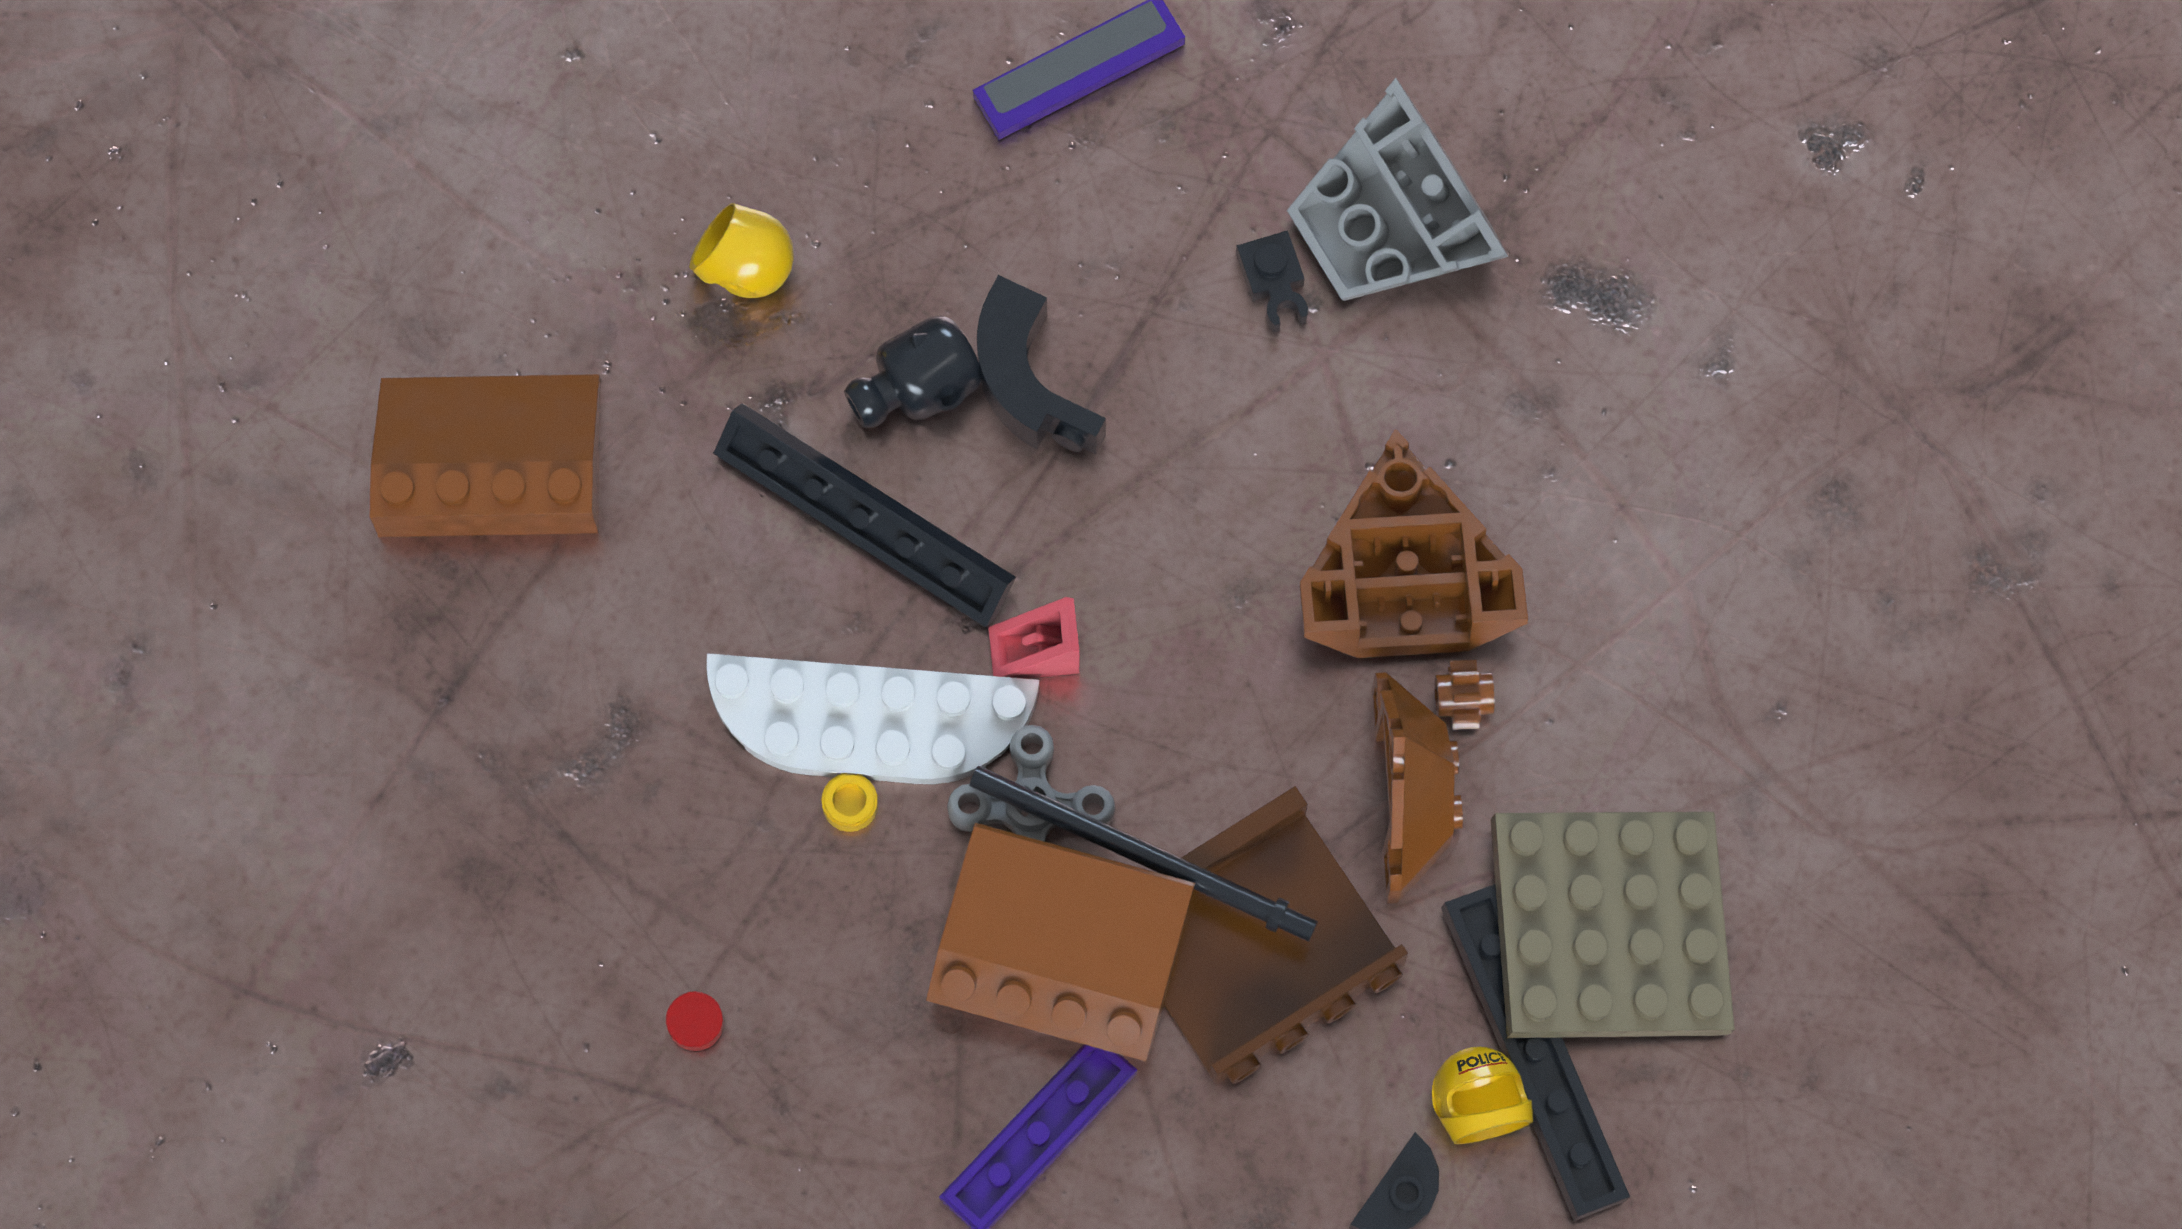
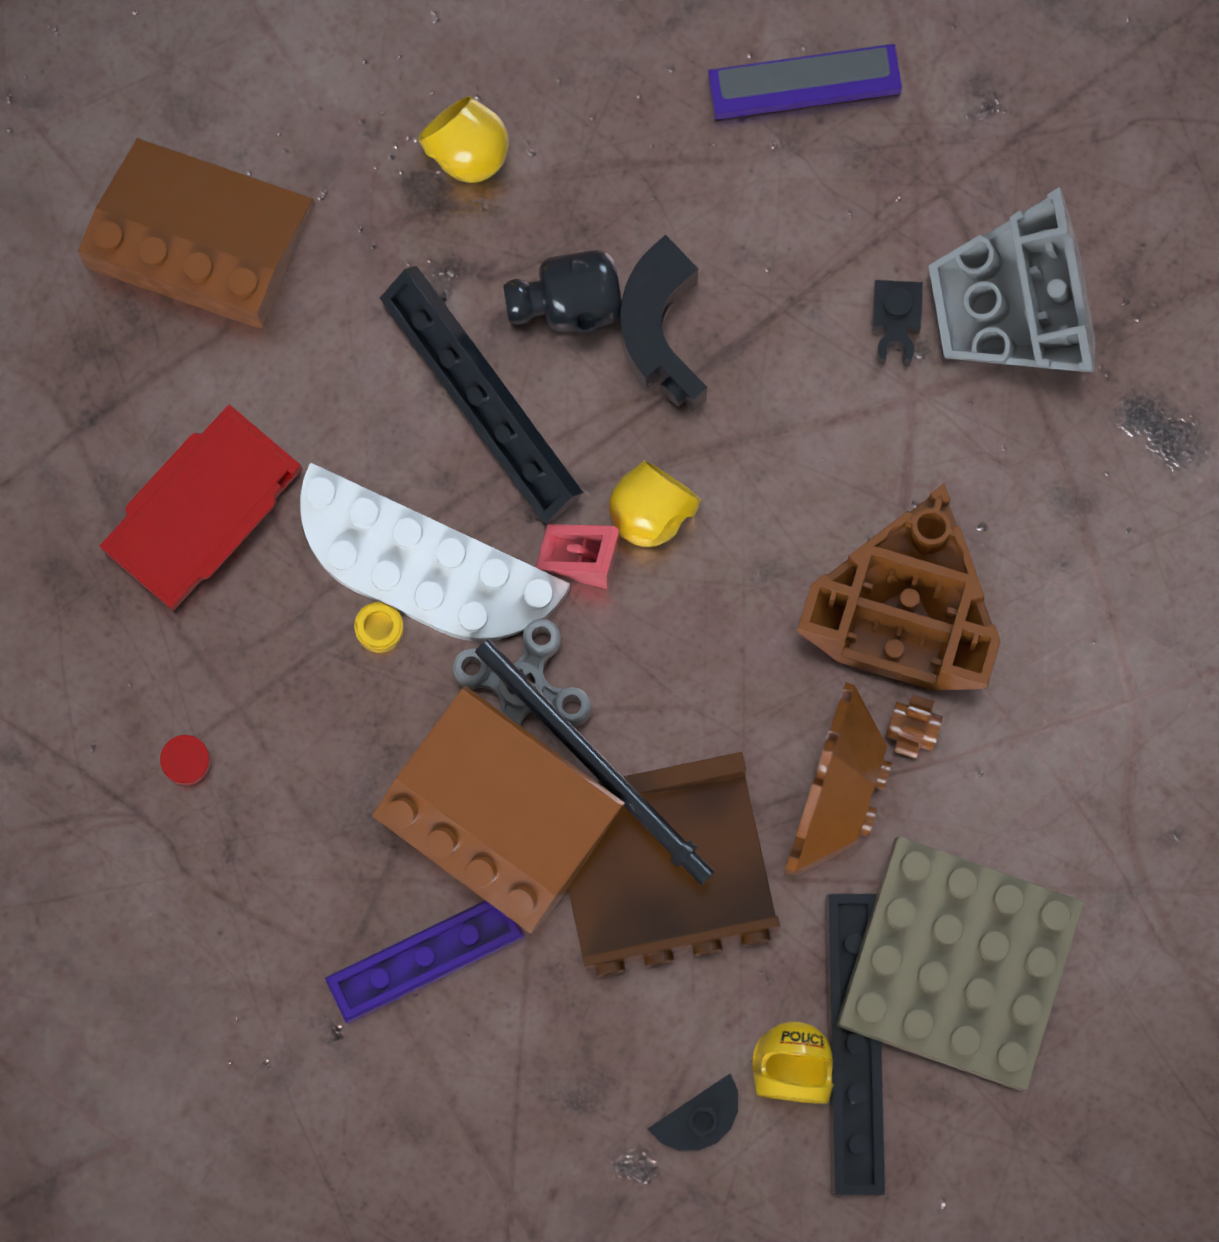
camera: 25 degrees right, 5 degrees up
none -> red piece [99,404,302,612]
none -> yellow helmet [609,460,702,547]

